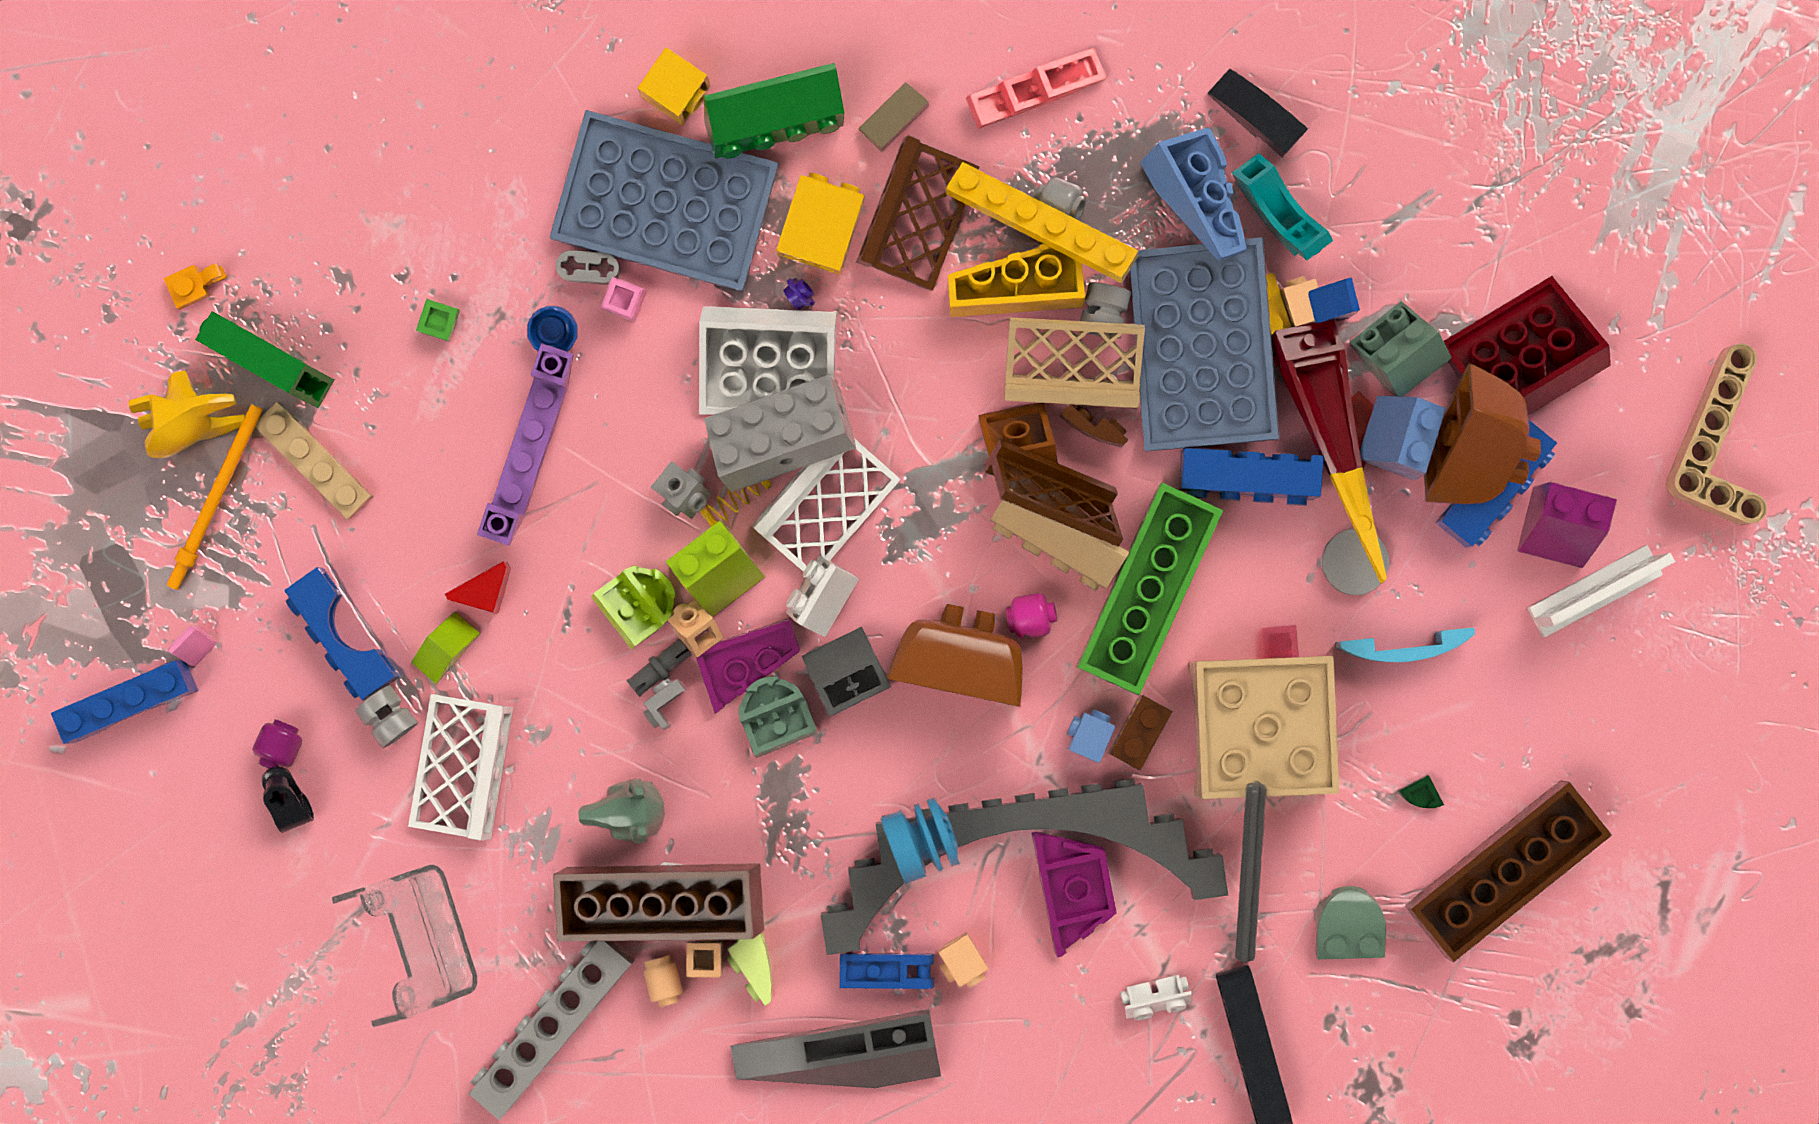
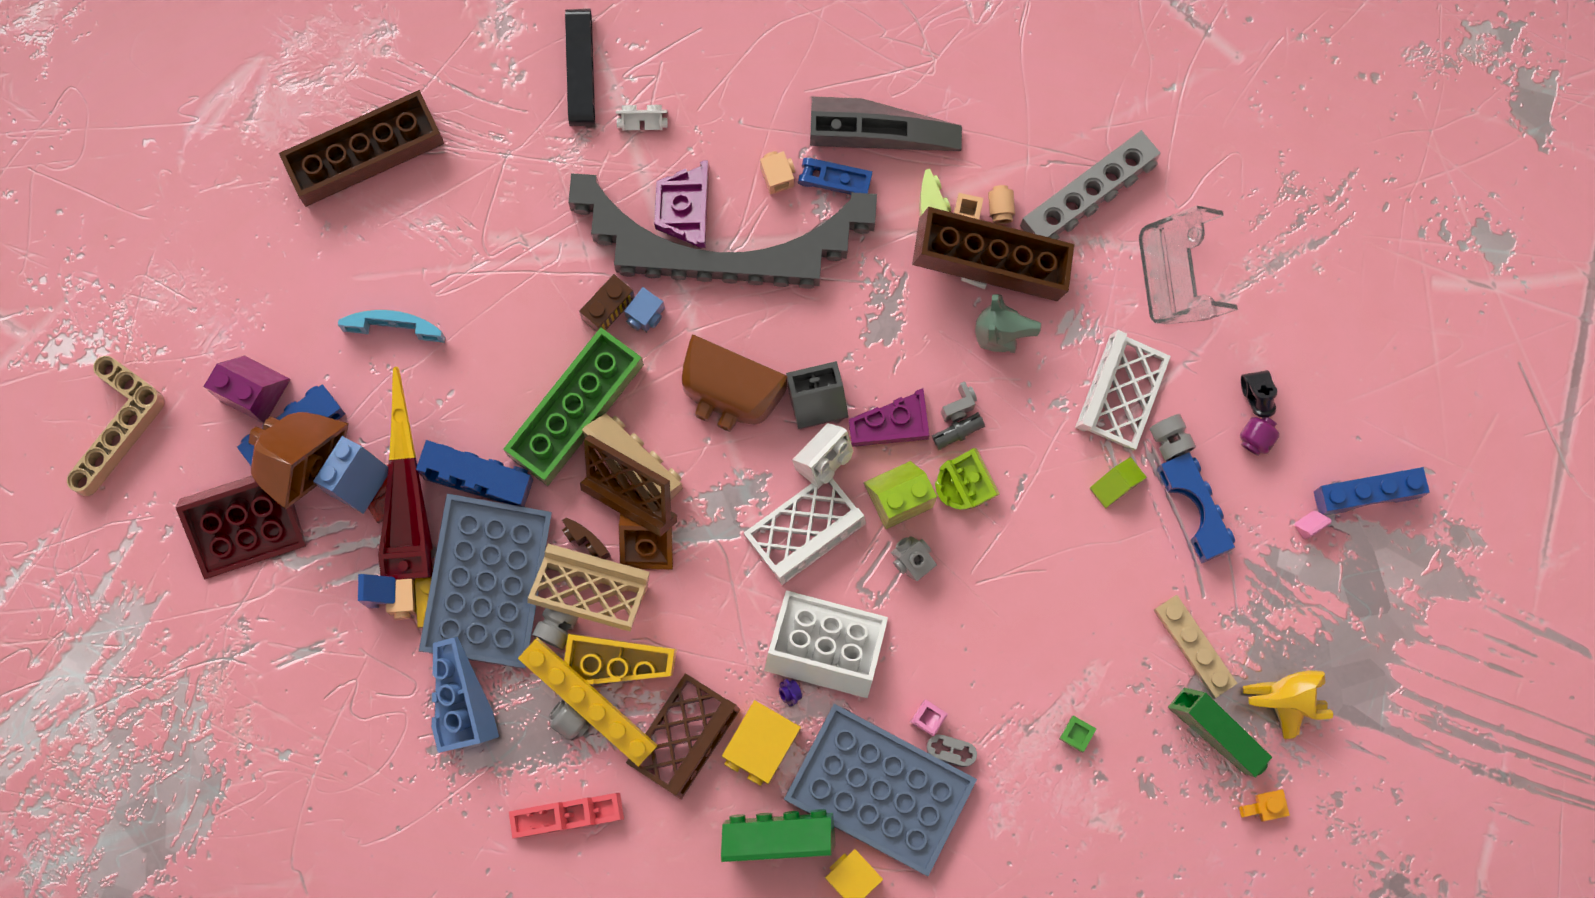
camera: 170 degrees left, 10 degrees down
light orange bar [166,403,263,590] -> none
red slope [445,561,511,613] -> none
medium lavender slope [477,343,574,546] -> none
blue hair [527,306,578,352] -> none
light nougat brick [668,600,724,657] -> none
yellow piece [700,480,772,527] -> none
light grey brick [704,374,856,492] -> none
sand green slope [739,677,818,758] -> none
dark tan slope [858,82,929,152] -> none
dark azure wheel [880,797,960,884] -> none
dark pink head [1006,593,1057,639] -> none
tan container [1188,656,1340,799] -> none
black slope [1207,69,1308,158] -> none
teal arch [1232,153,1334,261] -> none
dark grey axle [1235,781,1267,963] -> none
clear pink bracket [1261,625,1299,659] -> none
sand green slope [1315,886,1386,960] -> none
light grey tile [1322,529,1389,595] -> none
sand green slope [1349,301,1452,397] -> none
dark green tile [1397,775,1444,808] -> none
white fence [1527,545,1675,637] -> none

